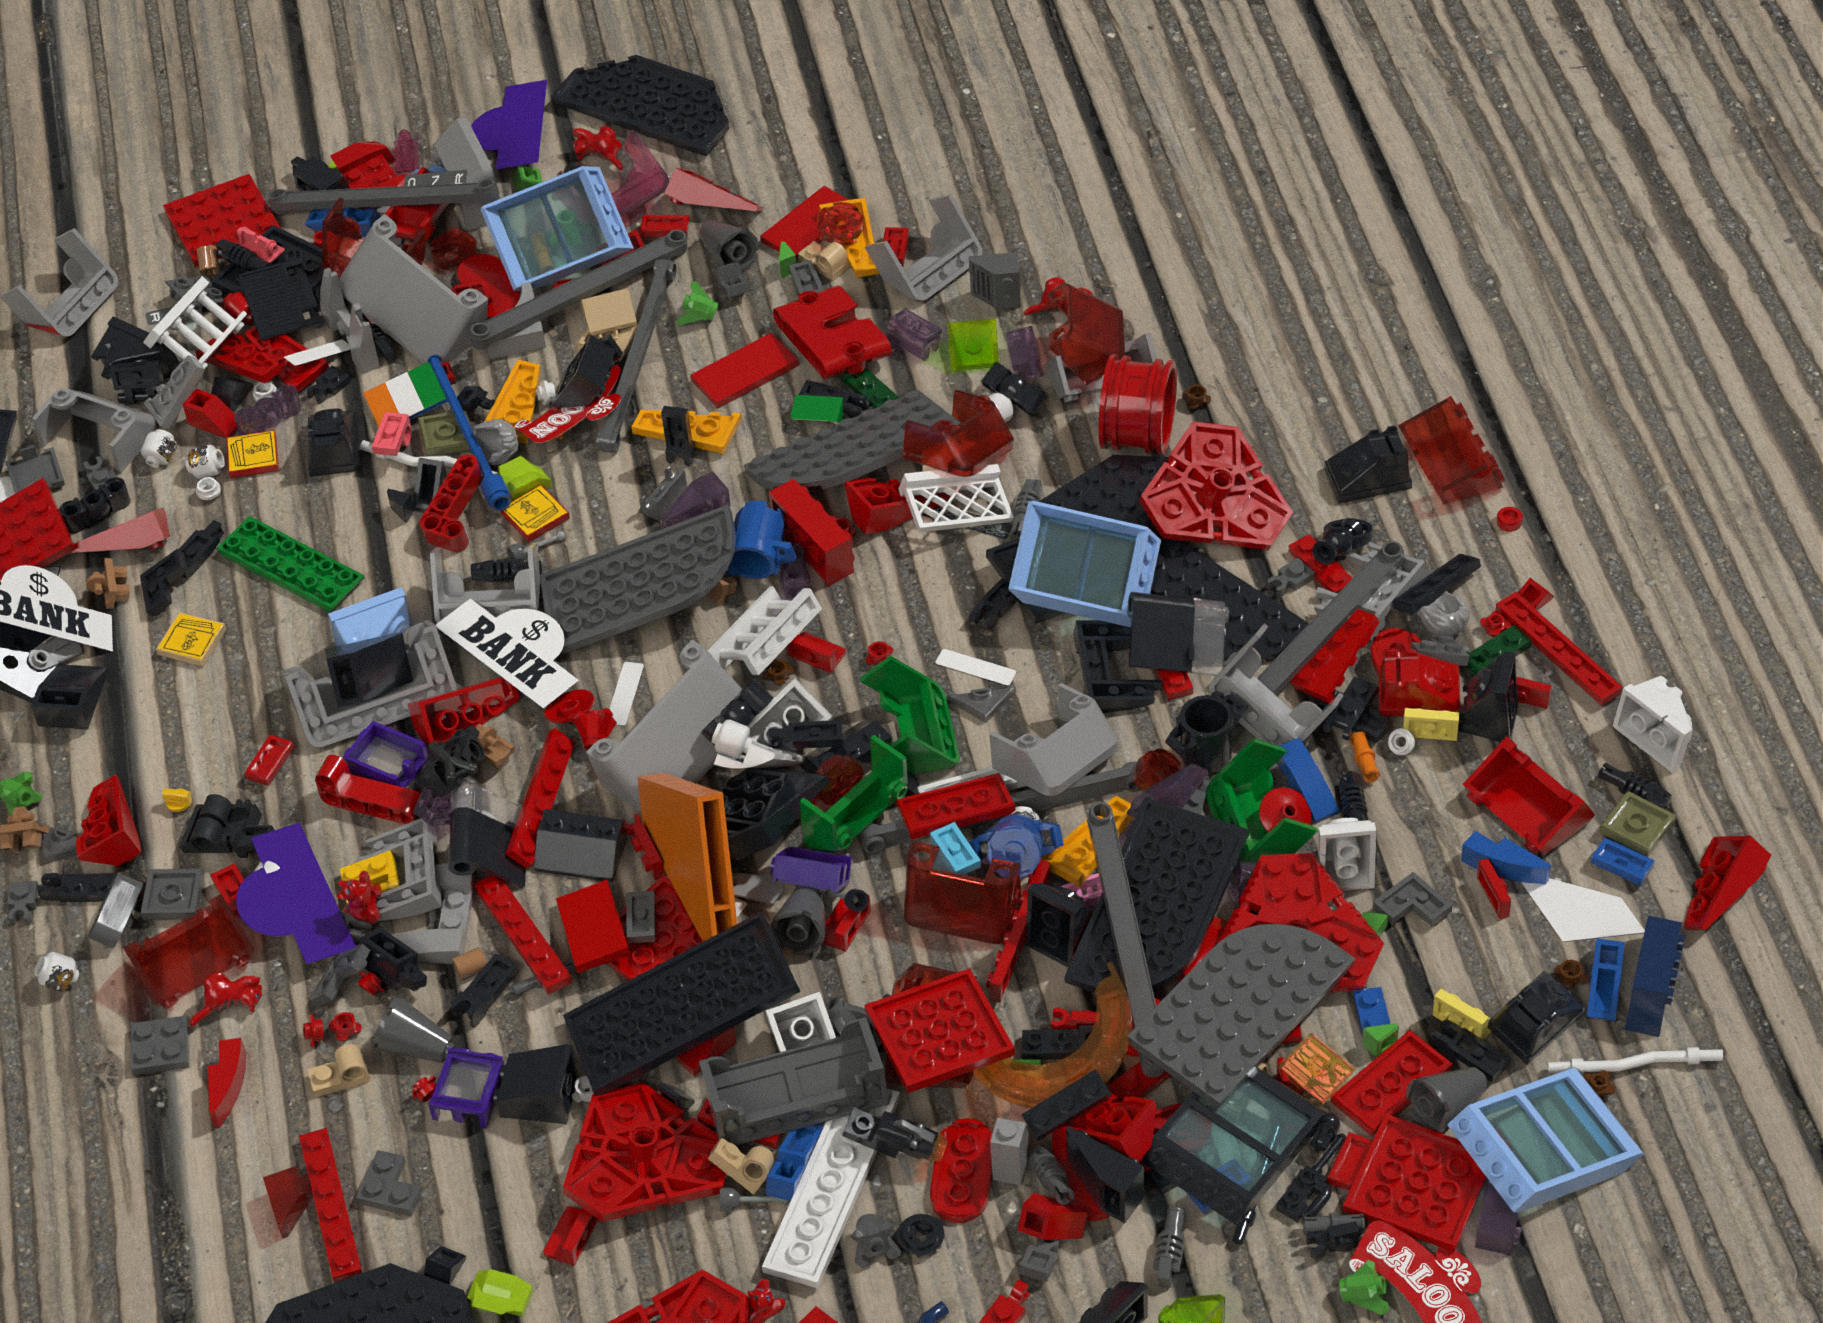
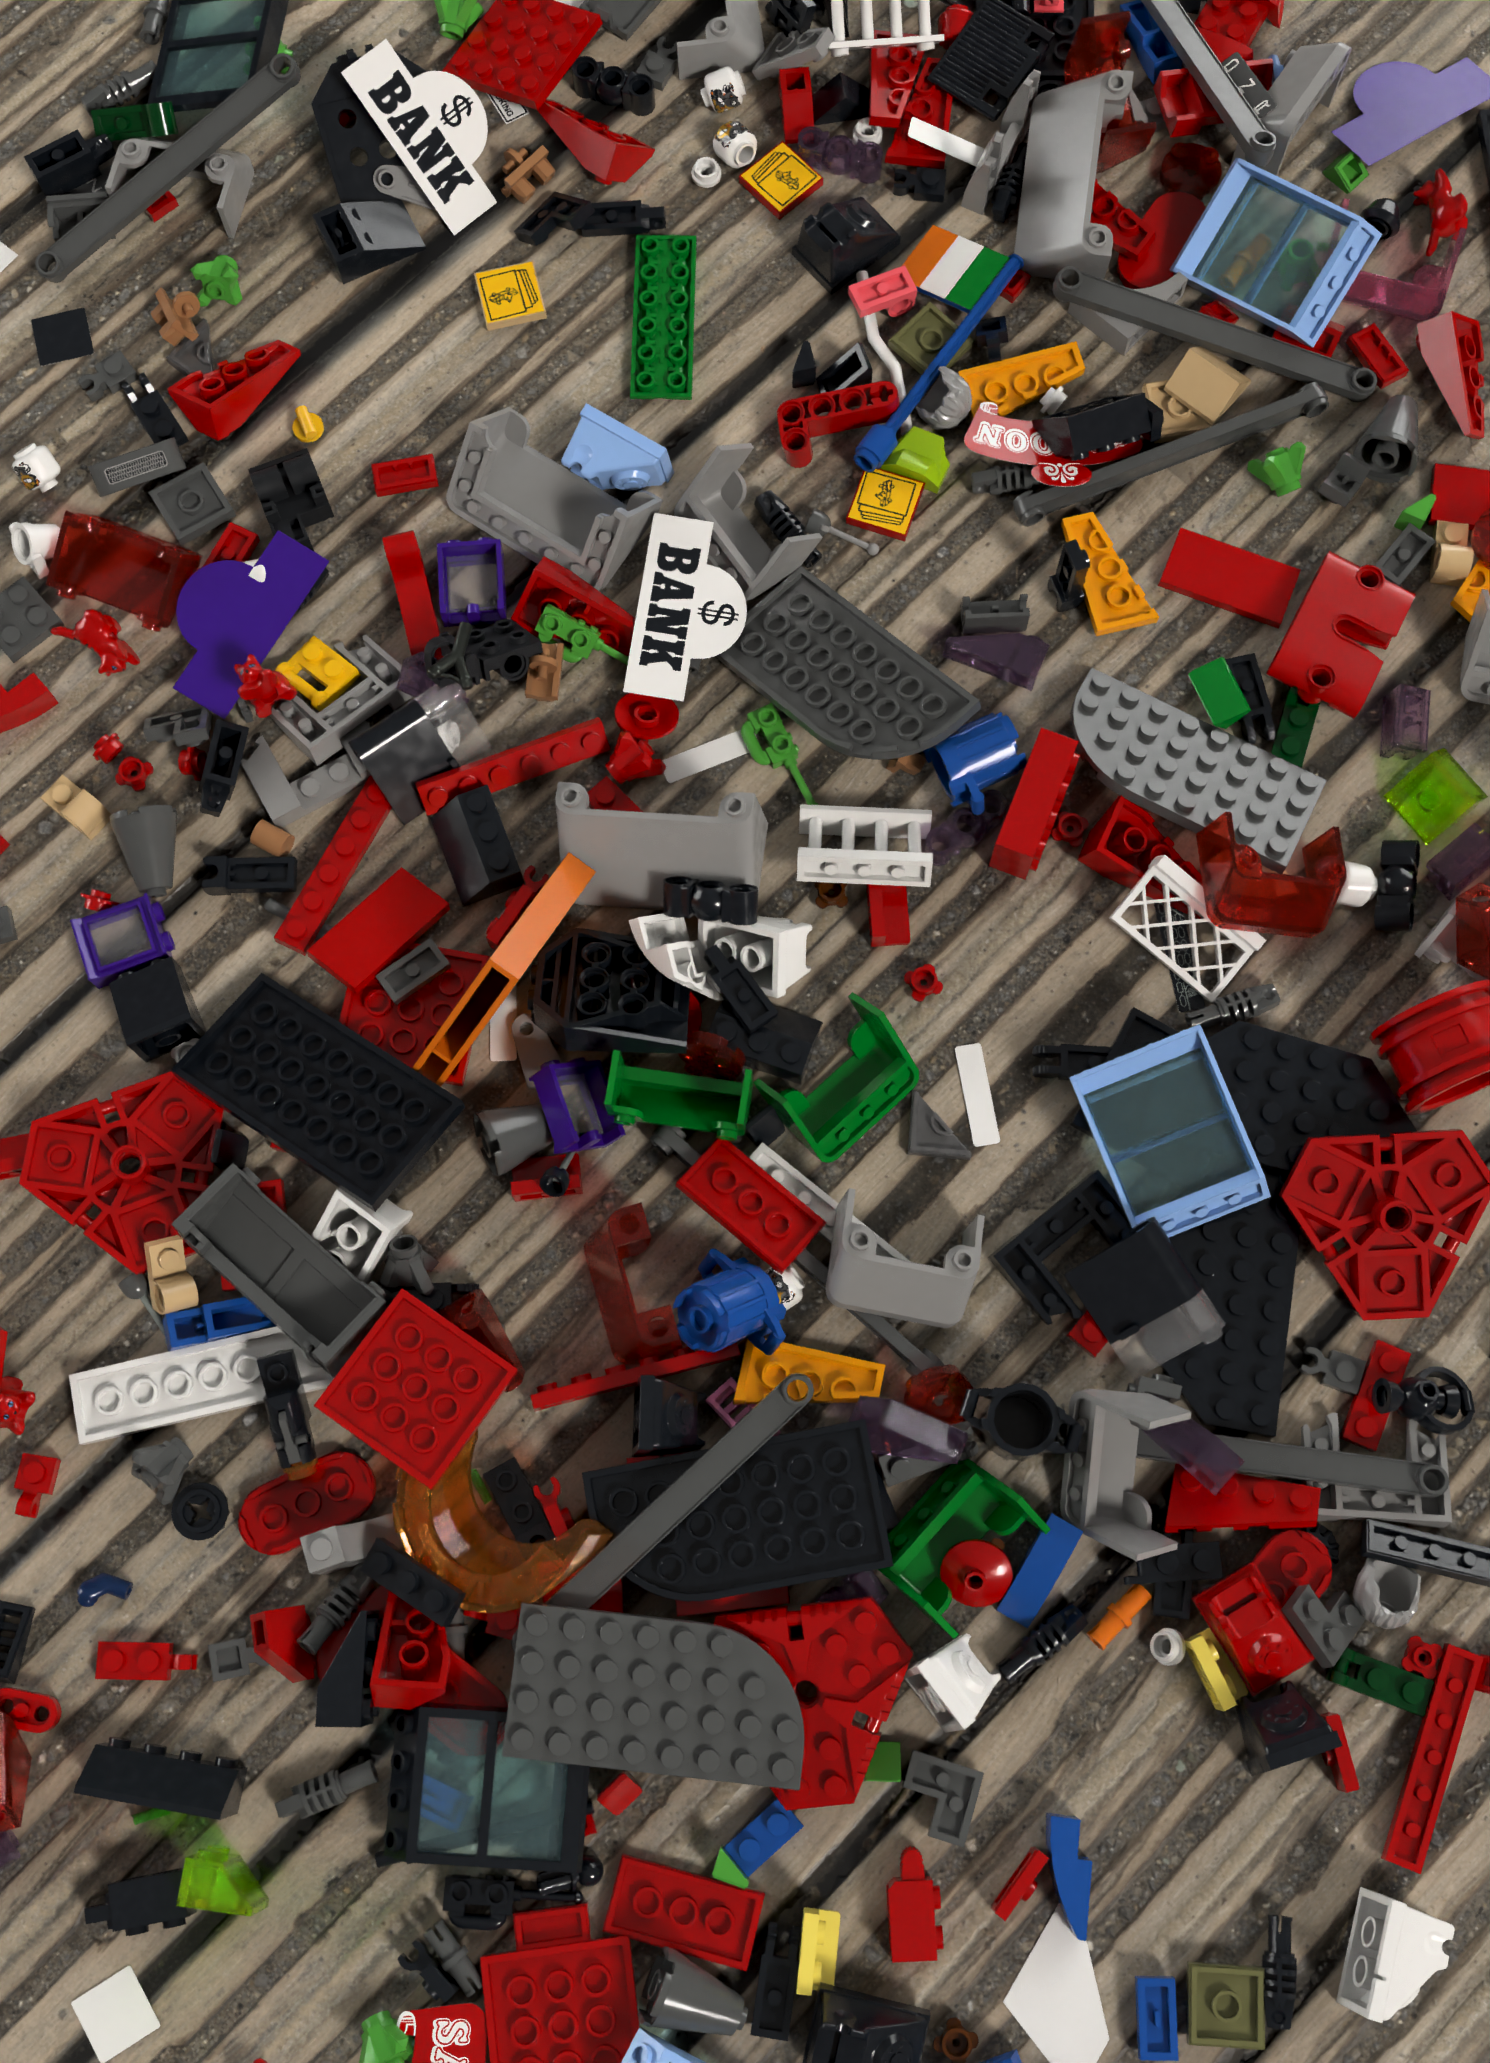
camera: 55 degrees right, 25 degrees up
black slope [325,632,413,707] -> none
clear pink hinge [394,129,420,173] -> none
white head [711,720,753,759] -> none
medium azure panel [930,822,982,911] -> none
clear yellow tile [1279,1033,1356,1104] -> none
red windscreen [1462,736,1595,855] -> none
none -> white piece [9,522,65,579]
none -> bright green piece [534,604,629,665]
none -> bright green piece [741,703,818,805]
none -> red hinge [886,1845,944,1963]
none -> dark grey hinge [971,464,1043,495]
none -> clear purple slope [1141,1395,1245,1496]

